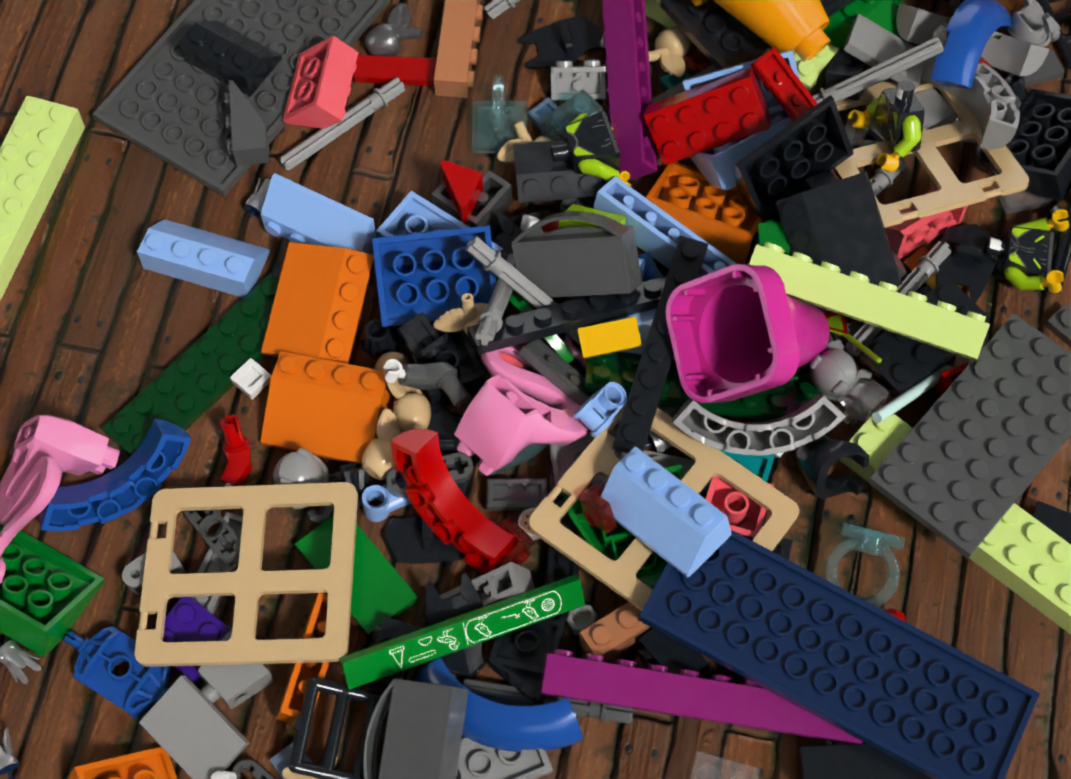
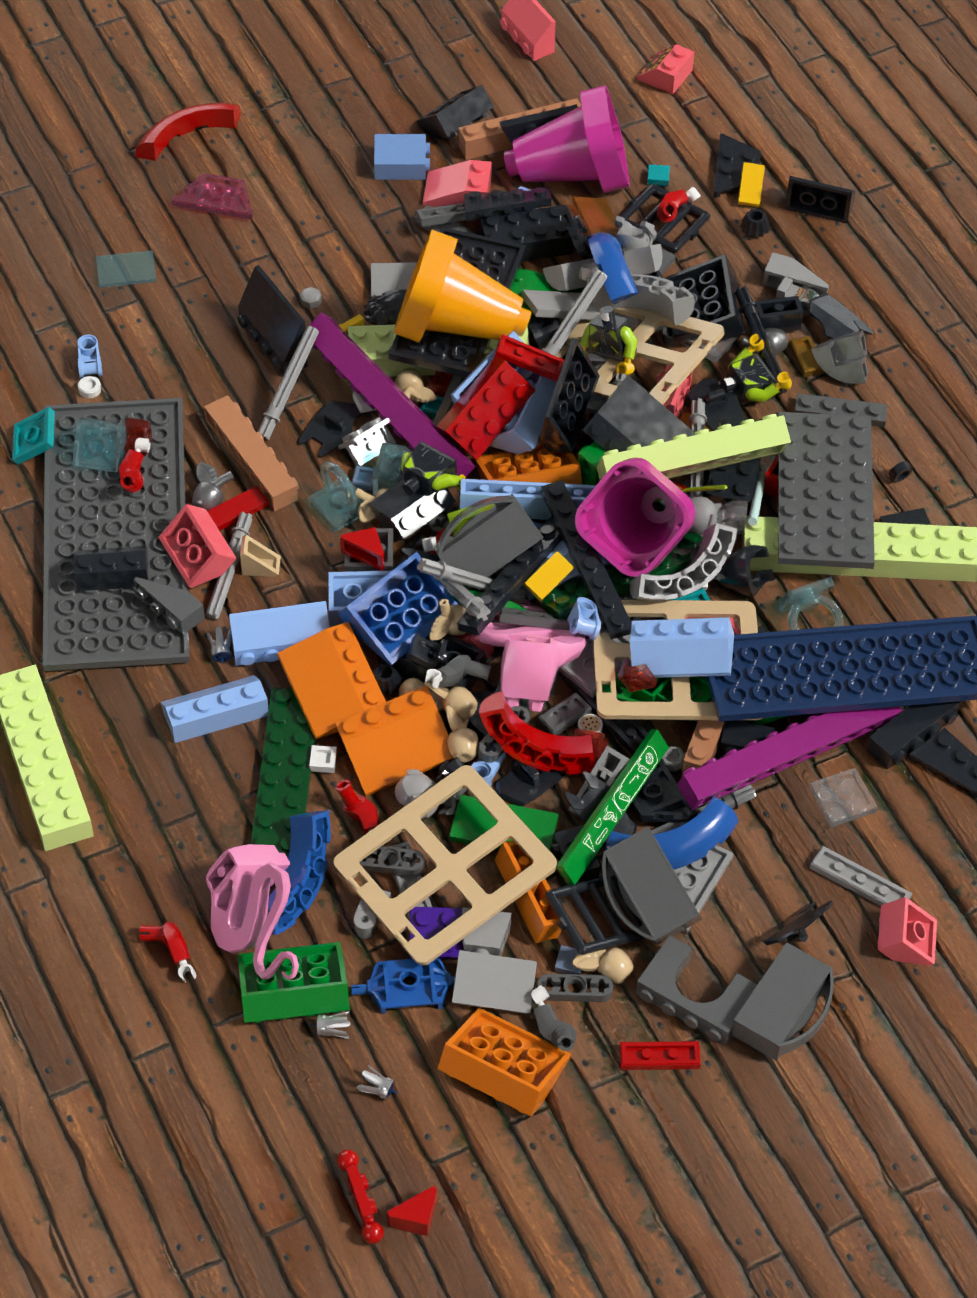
camera: 40 degrees left, 10 degrees down
none -> tan slope [240,534,281,577]

